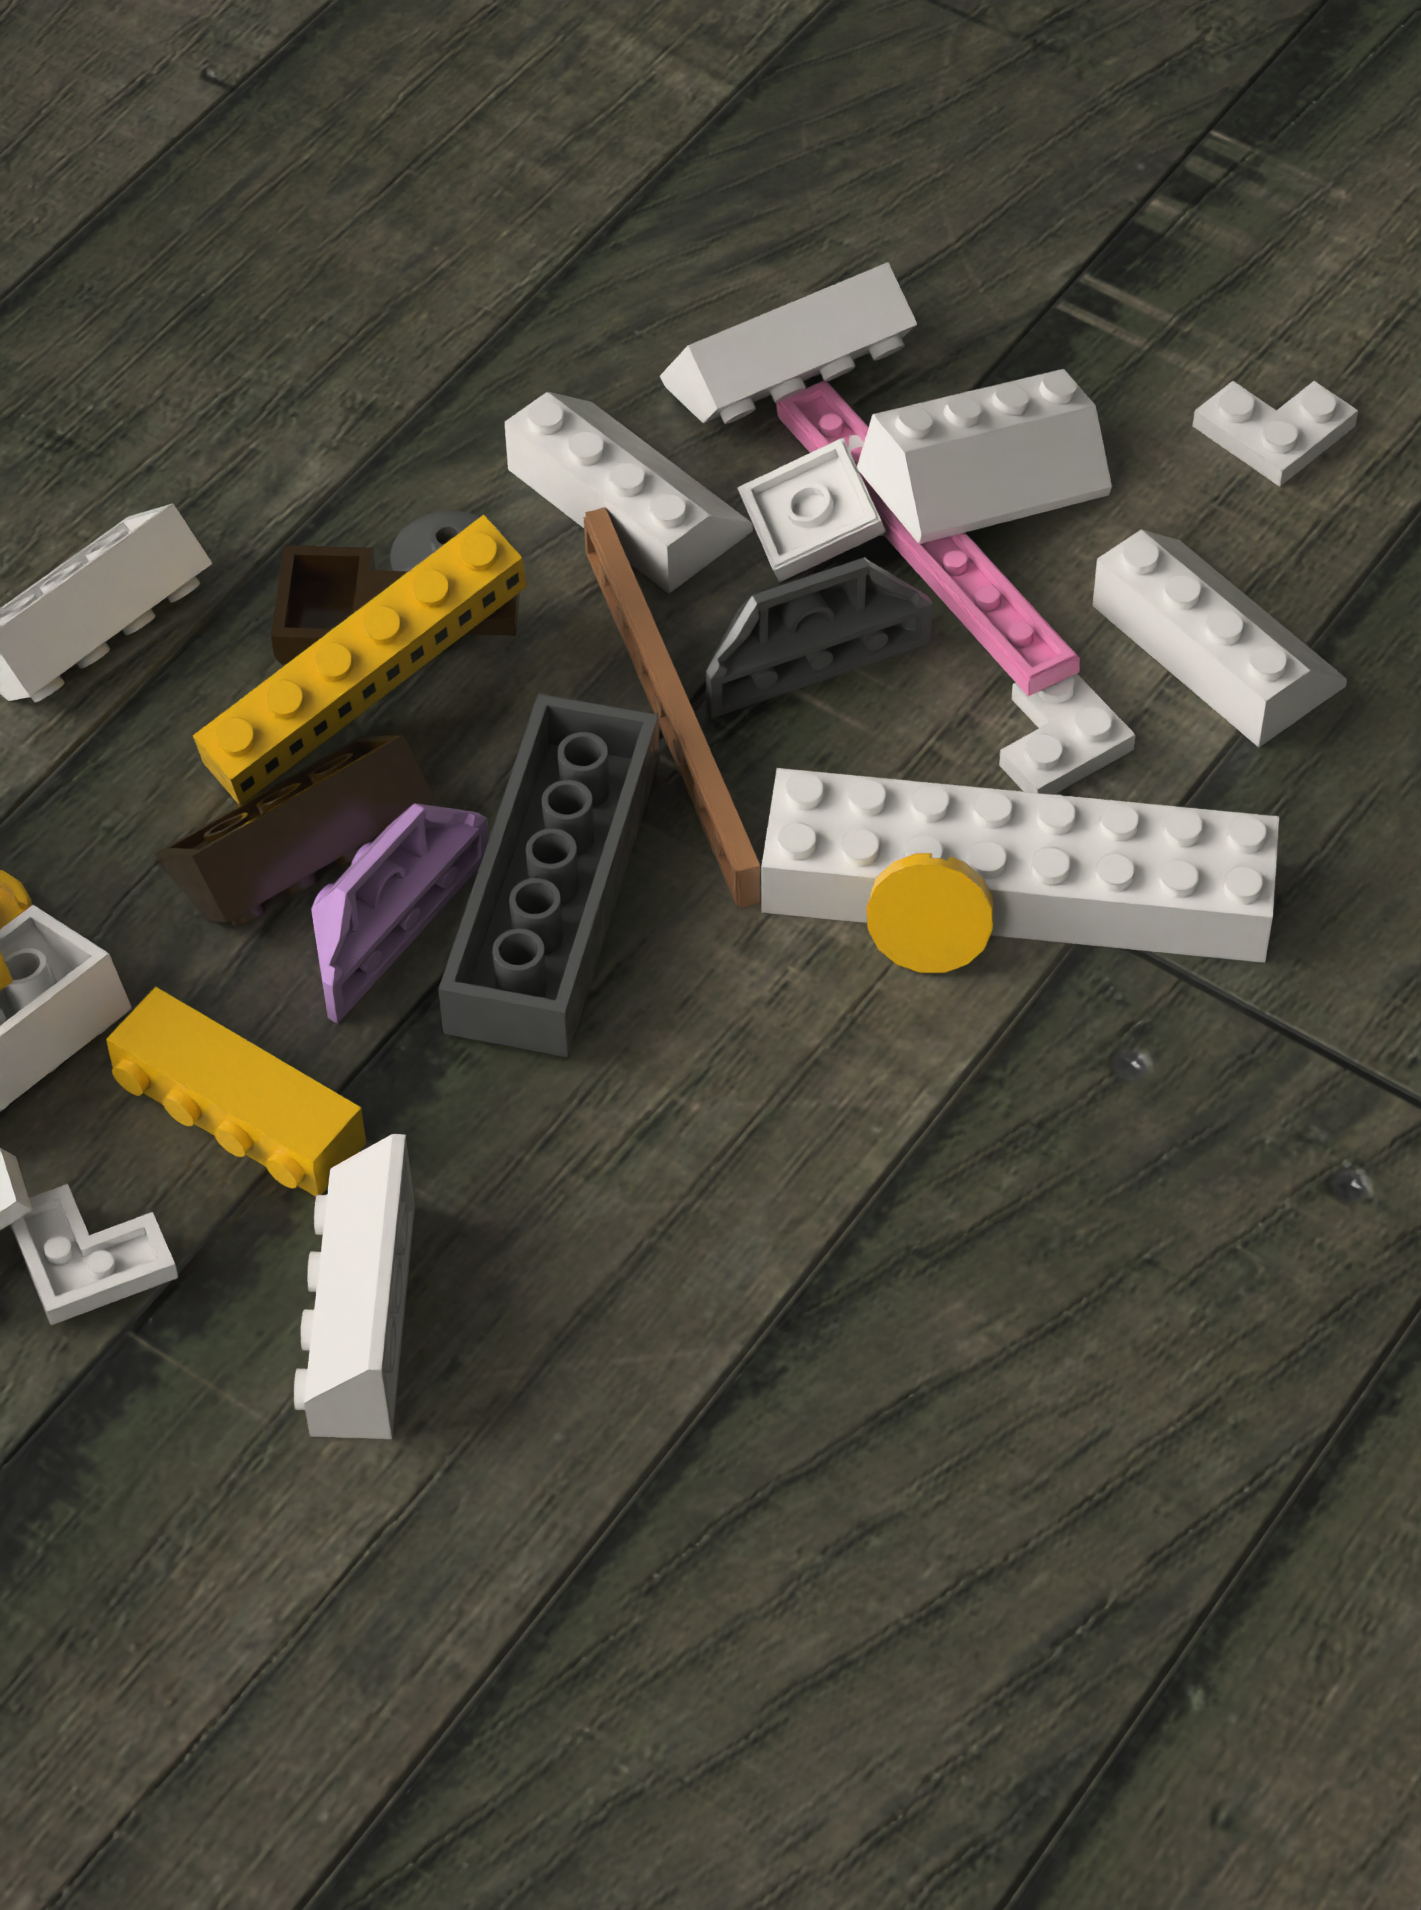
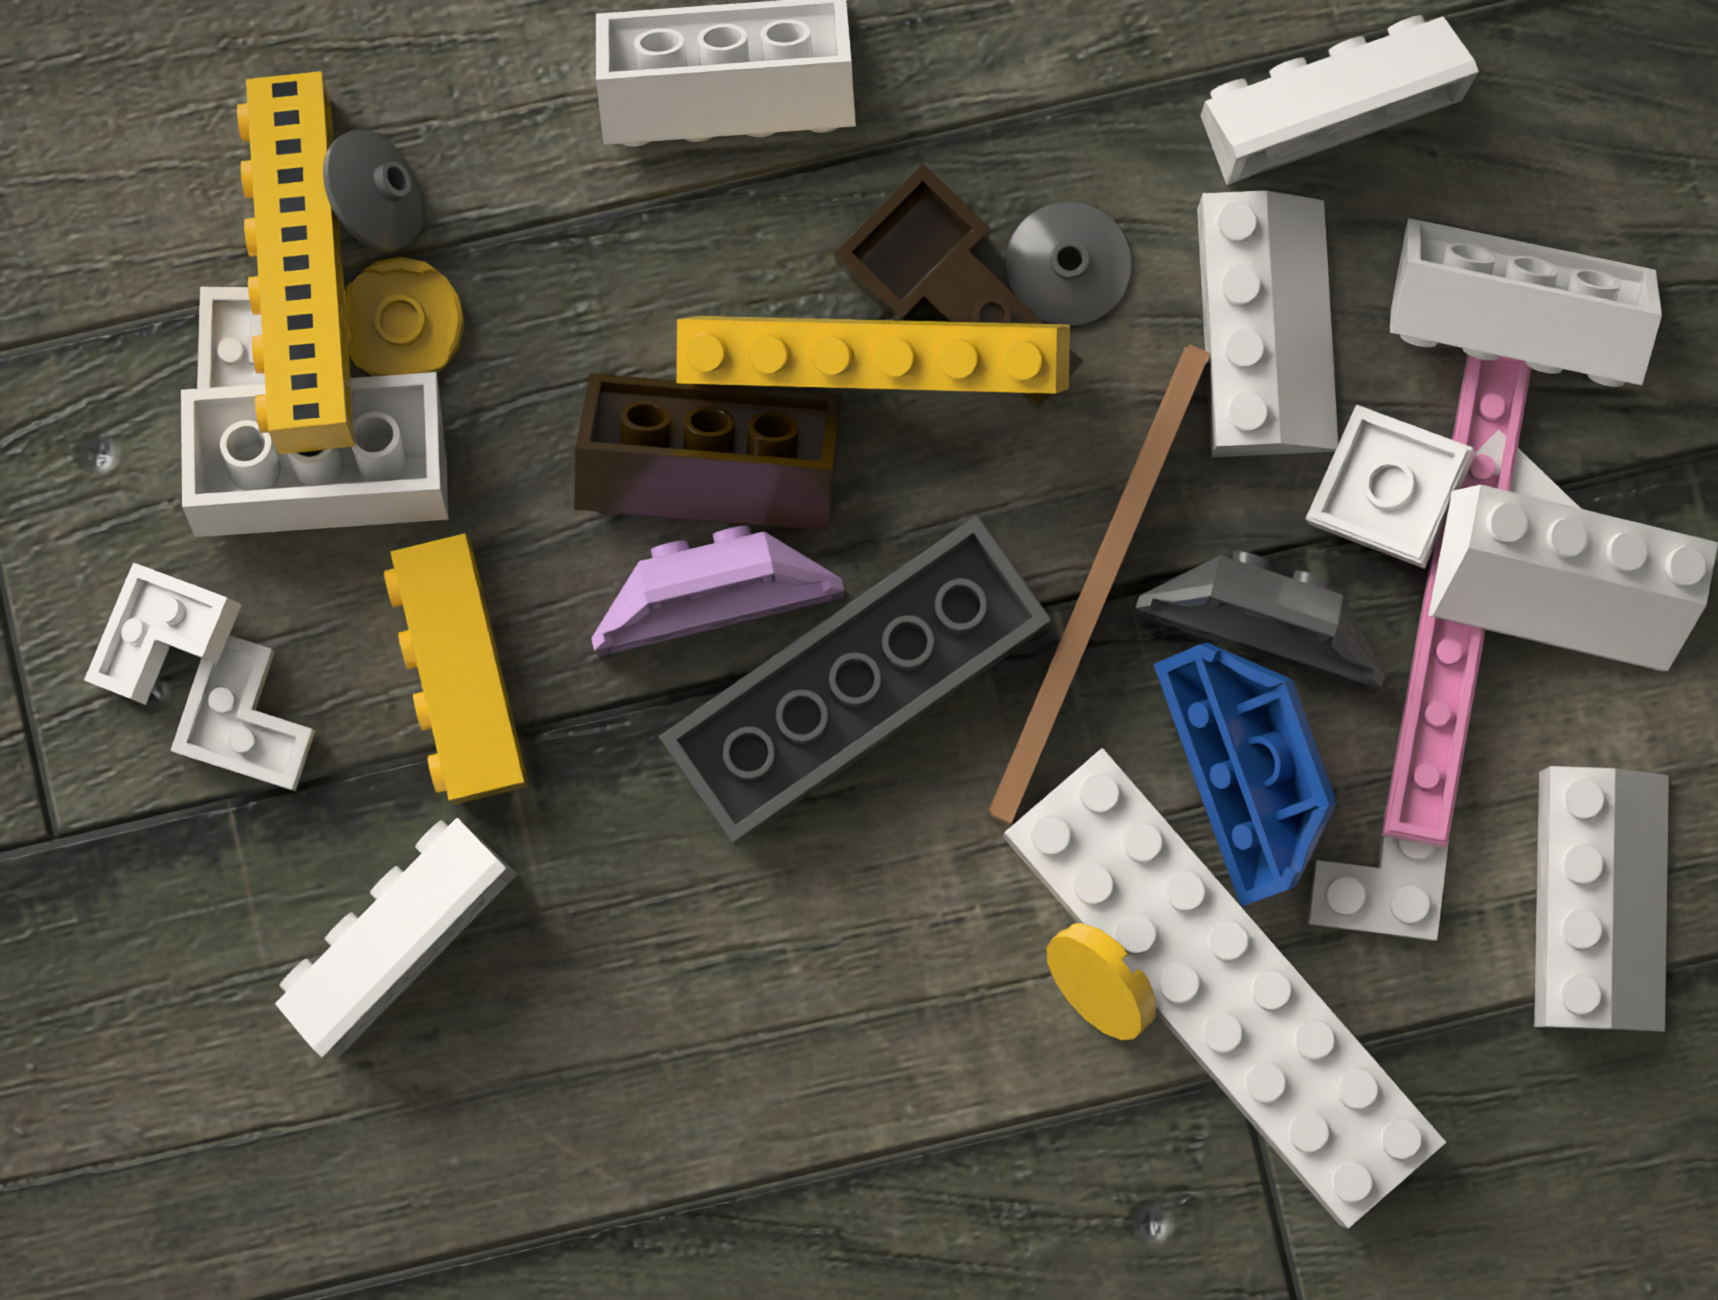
camera: 45 degrees right, 30 degrees up
none -> blue wedge [1154,643,1337,907]
none -> white slope [1201,15,1479,185]

